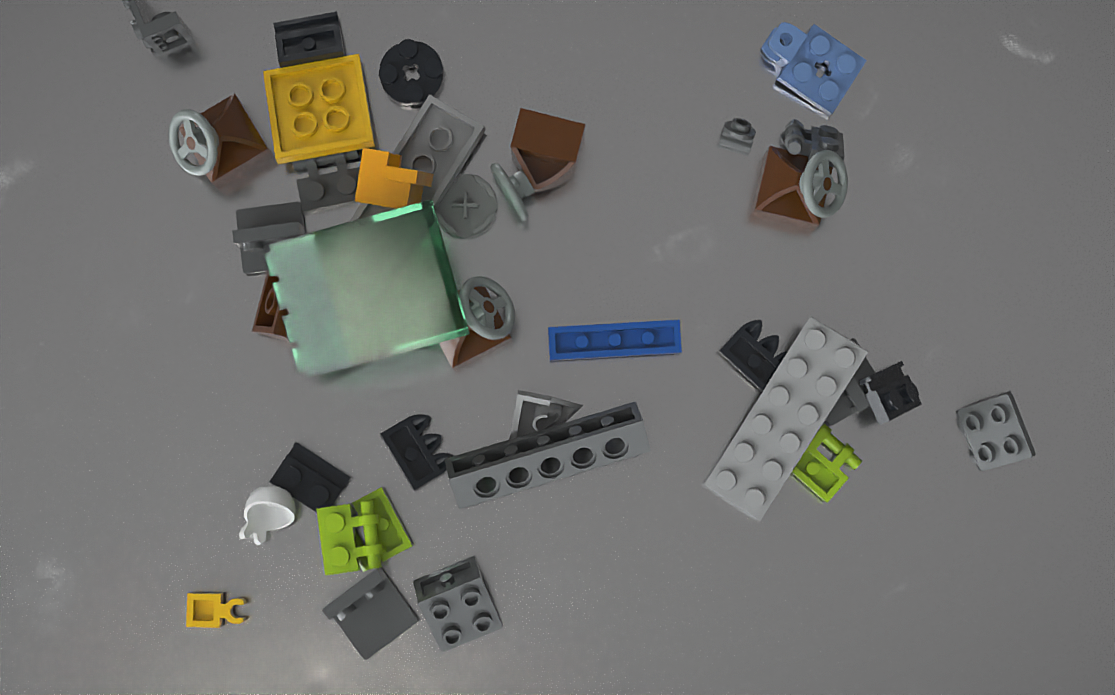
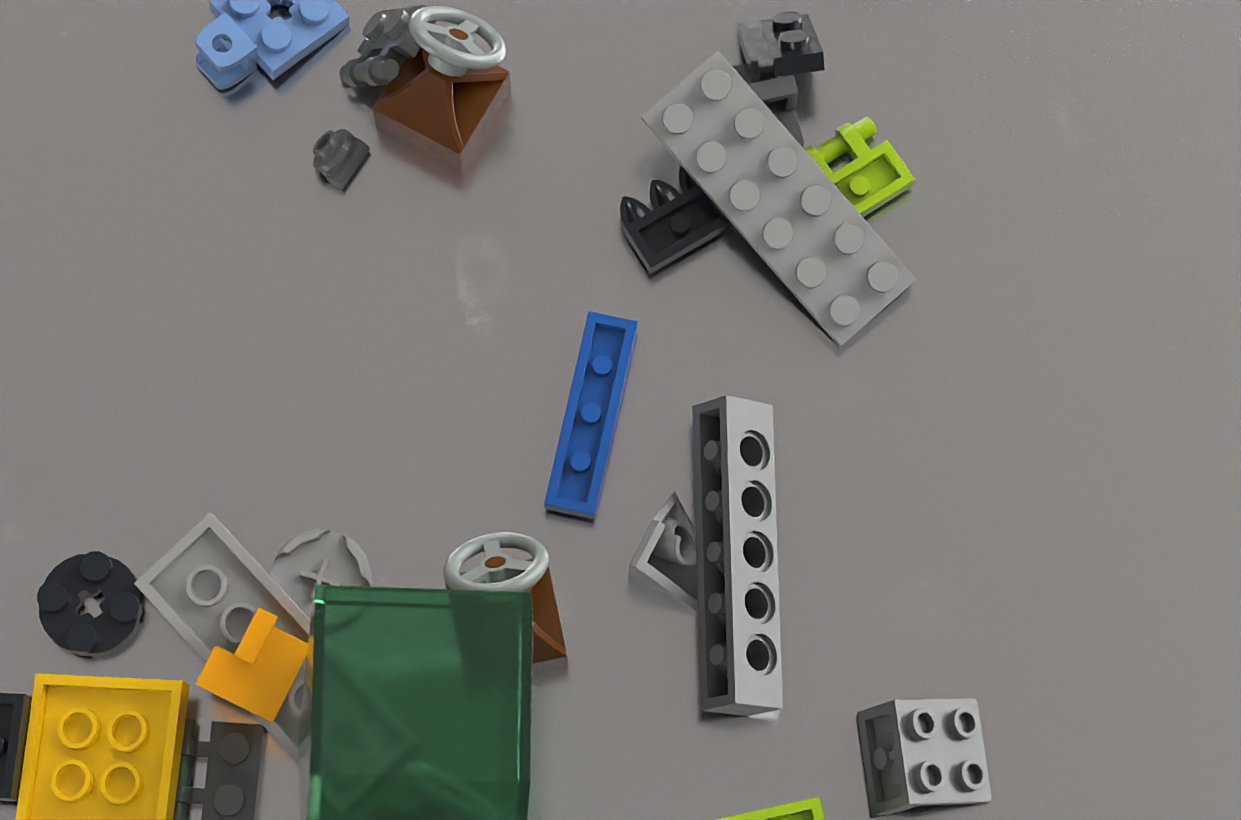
camera: 75 degrees left, 10 degrees down
black plate [380,414,453,492] -> none
reddish brown piece [490,108,585,221] -> none

